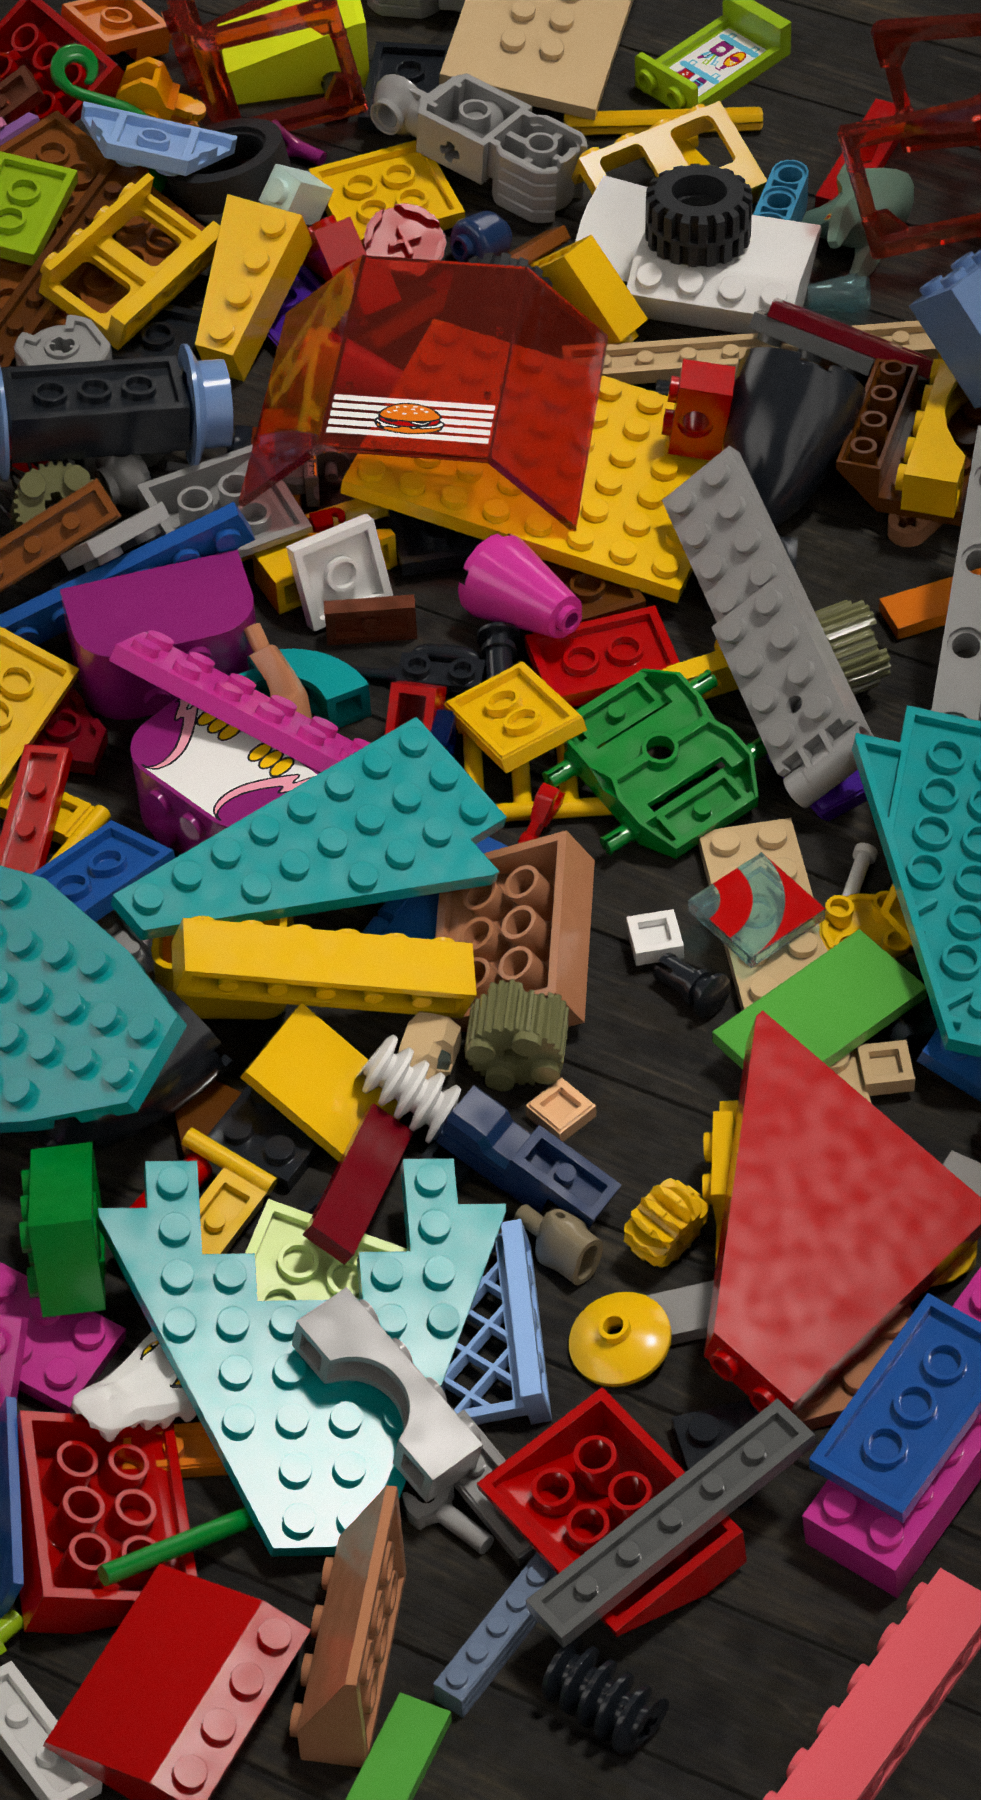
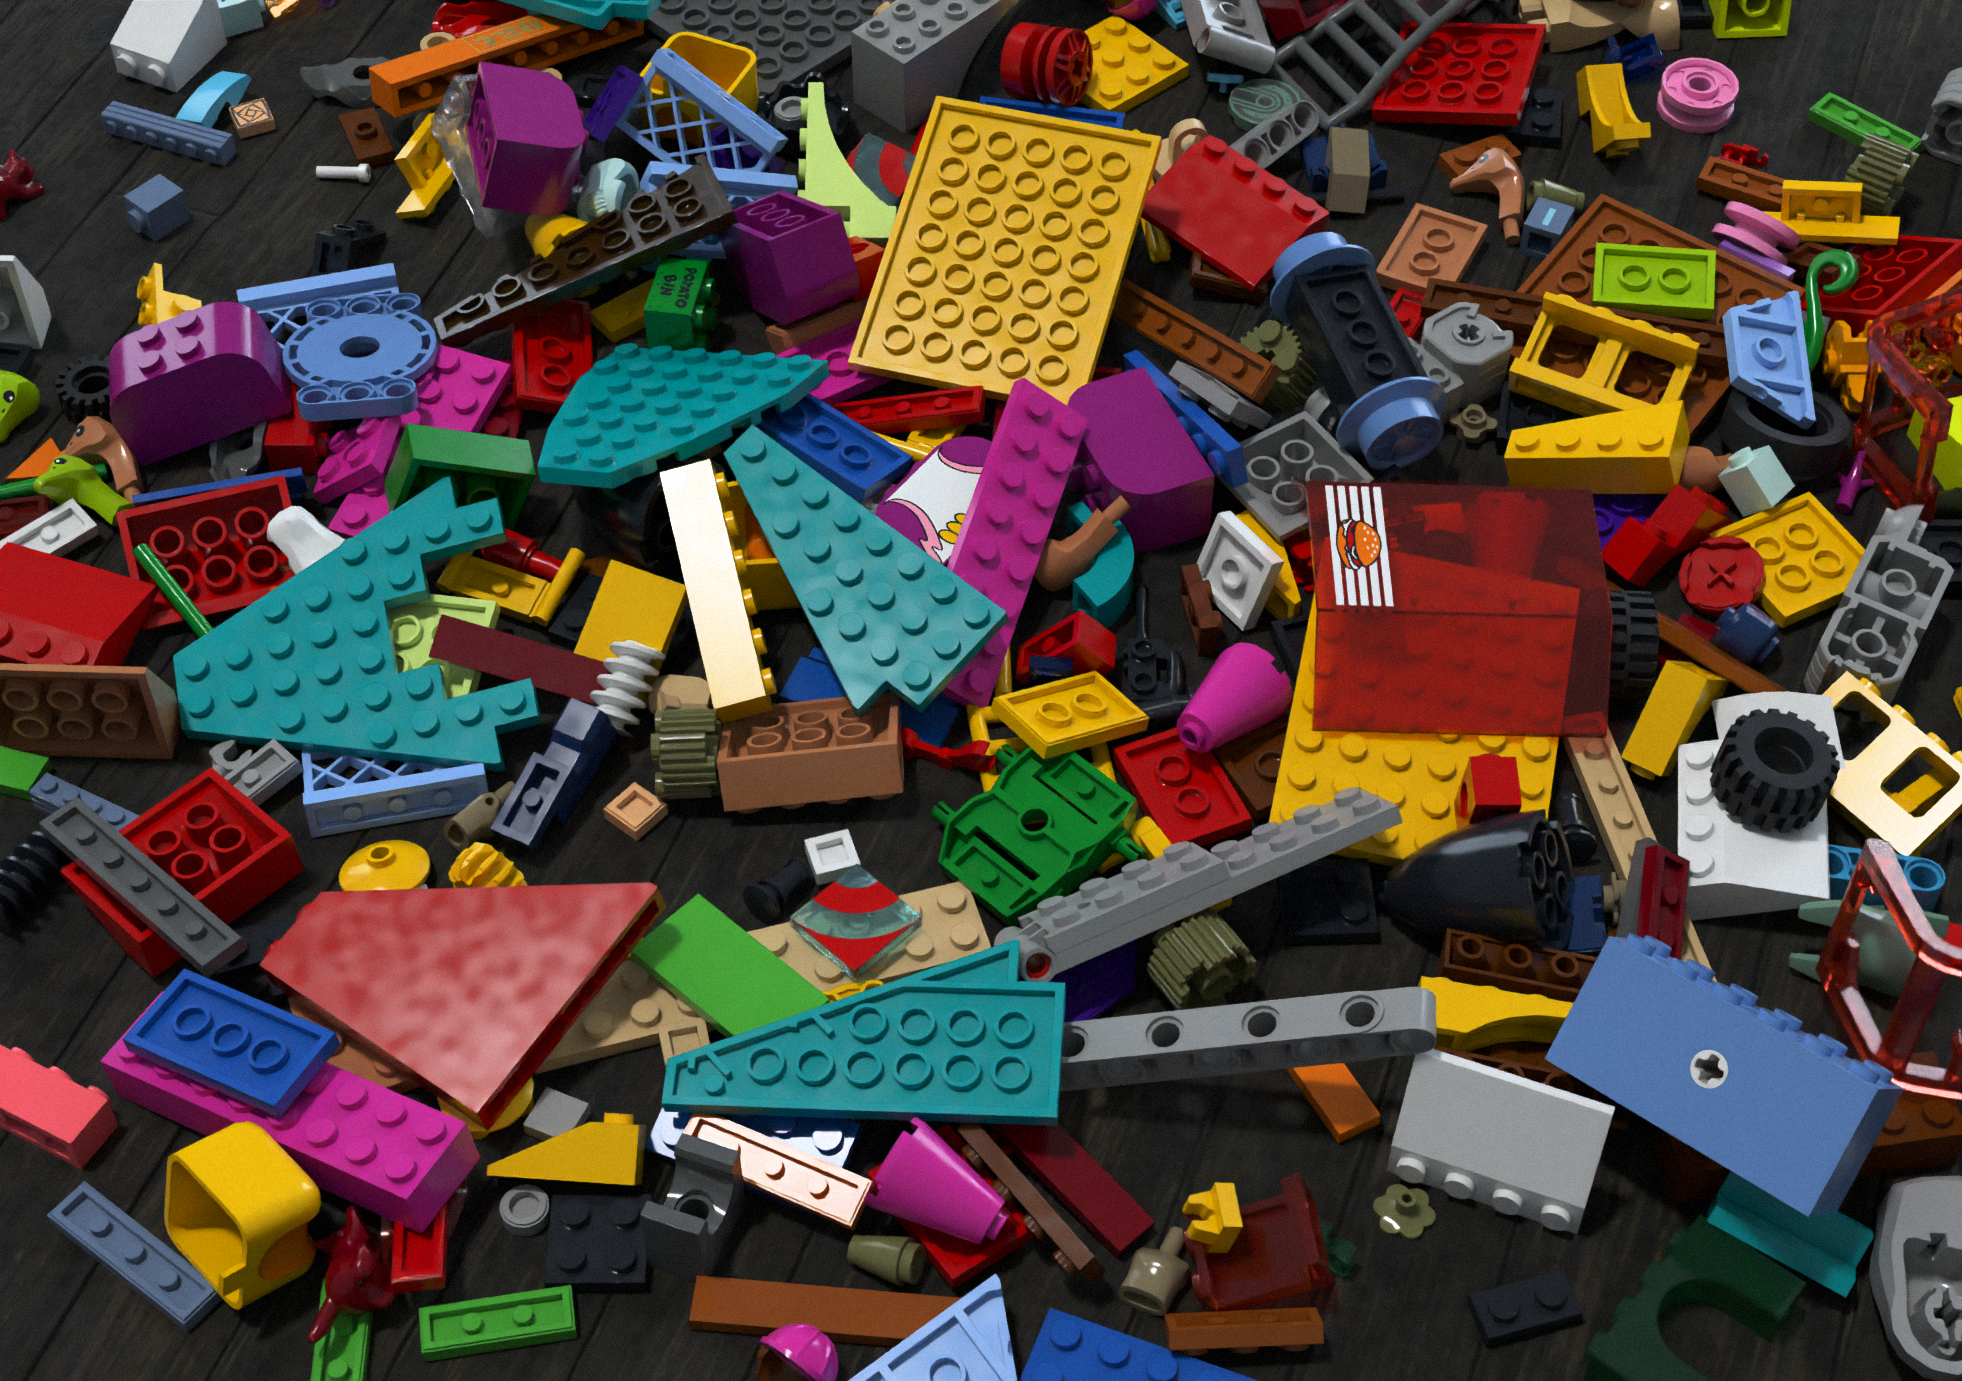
camera: 80 degrees right, 0 degrees up
light grey arch [292,1287,483,1503] -> none
clear light blue cone [808,272,871,315] -> none

